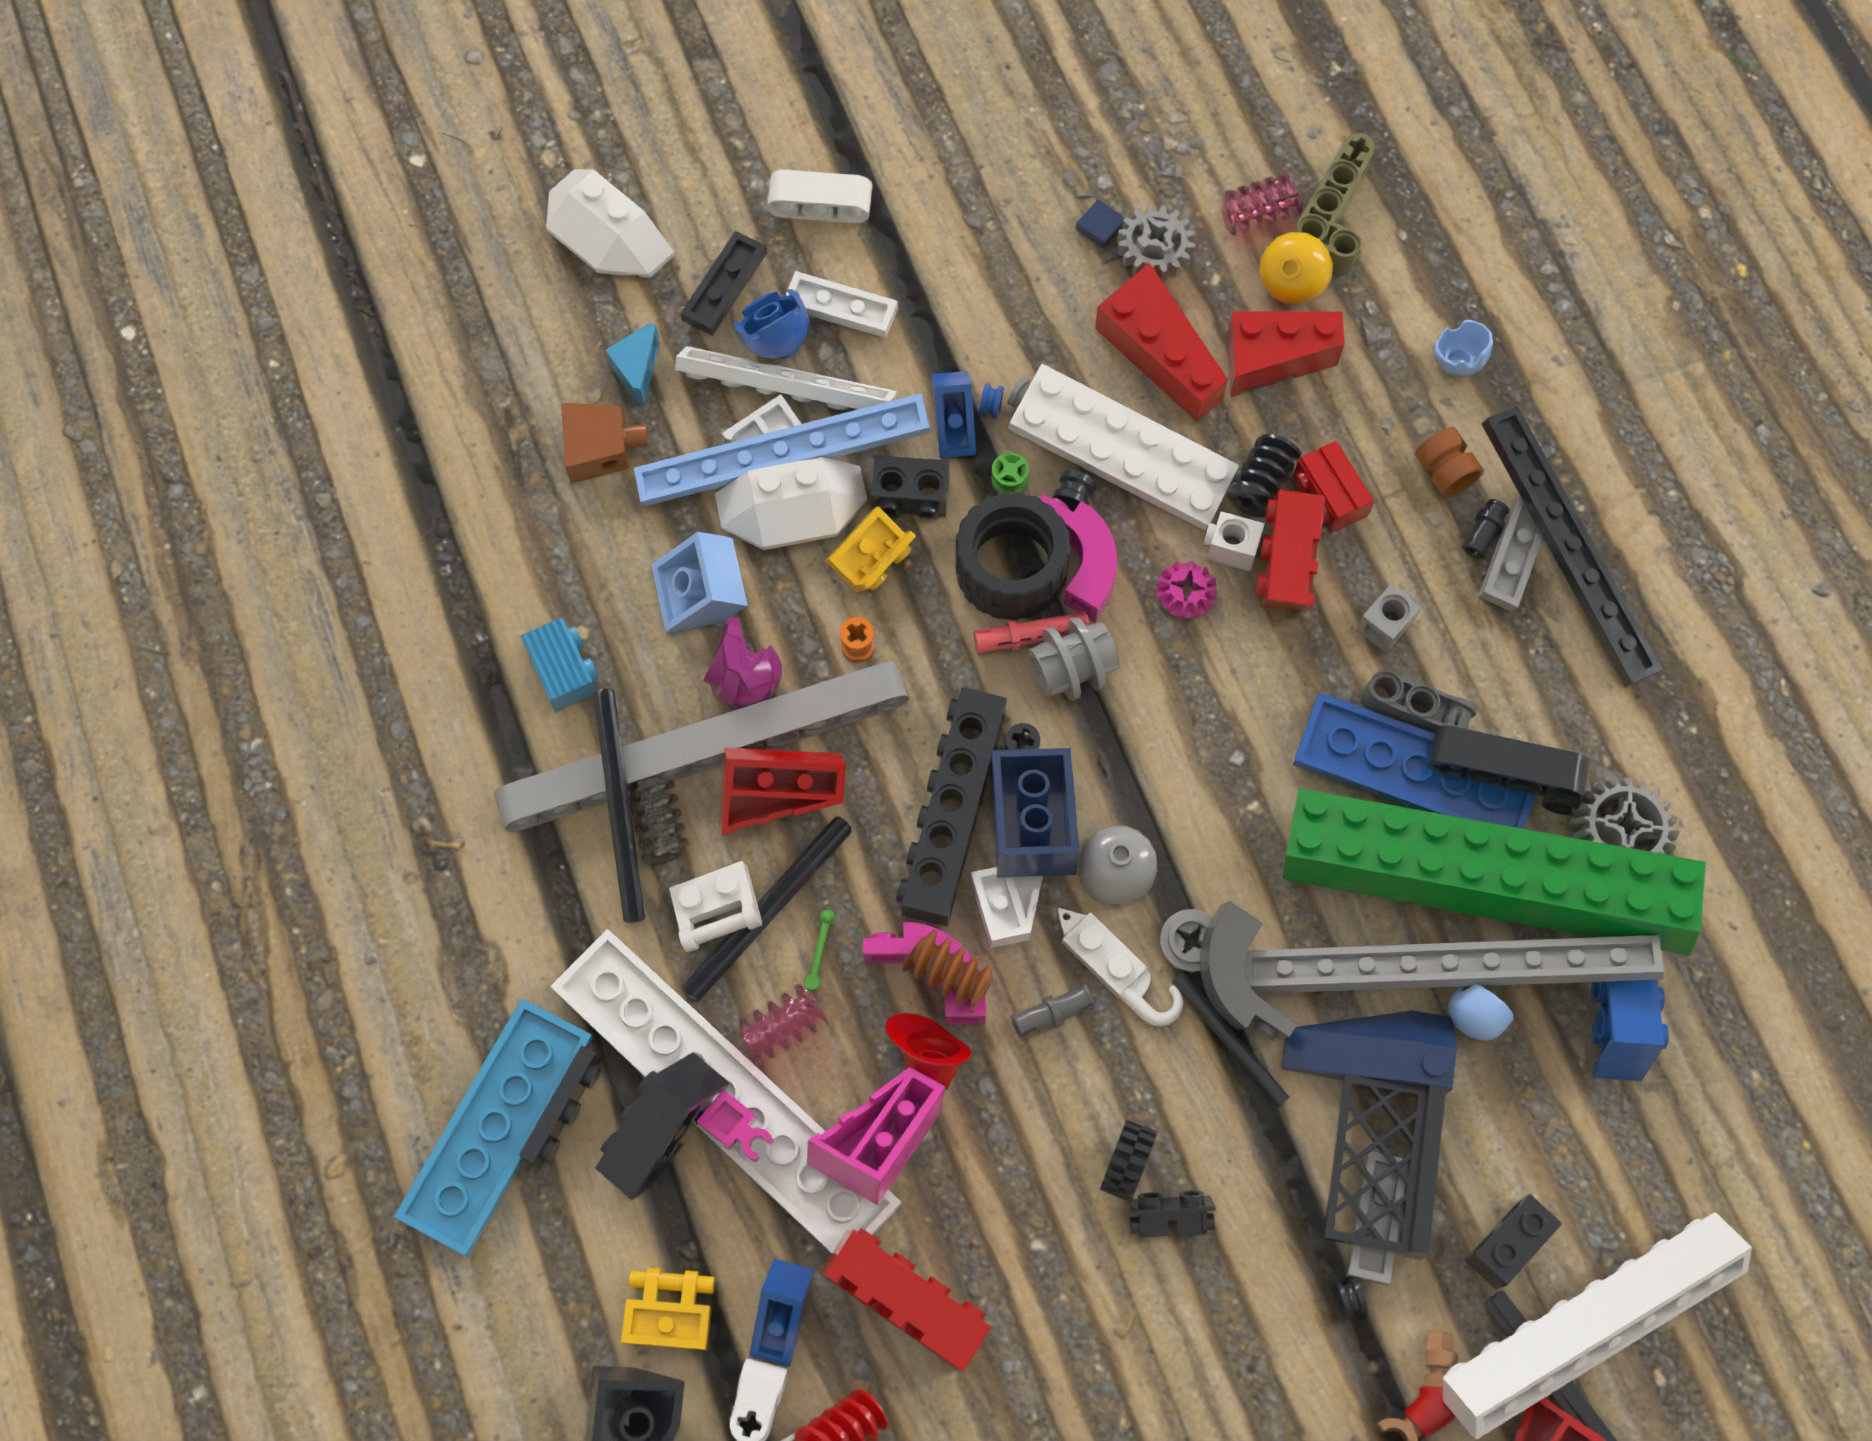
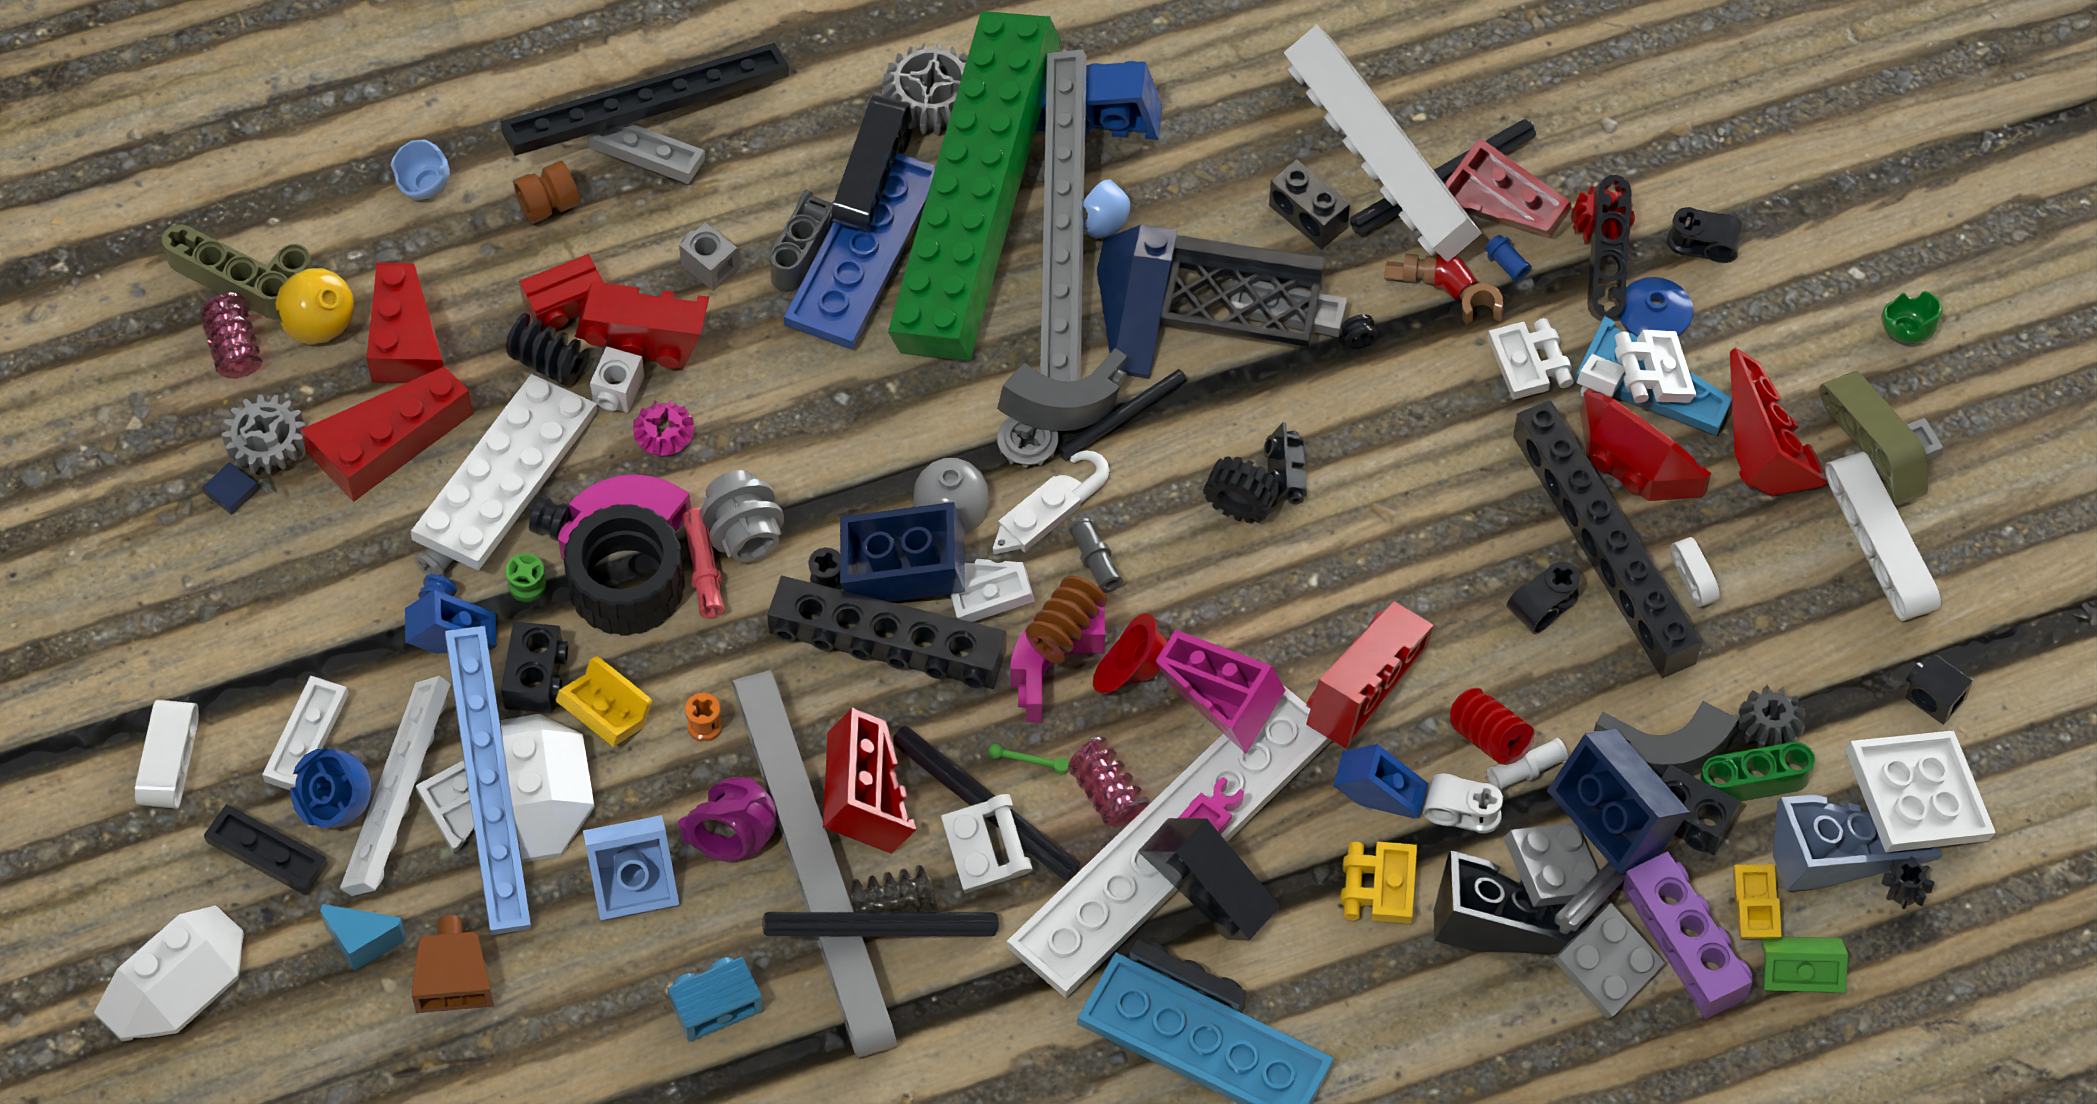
camera: 90 degrees left, 10 degrees down
black pin [1462,499,1510,559] -> none

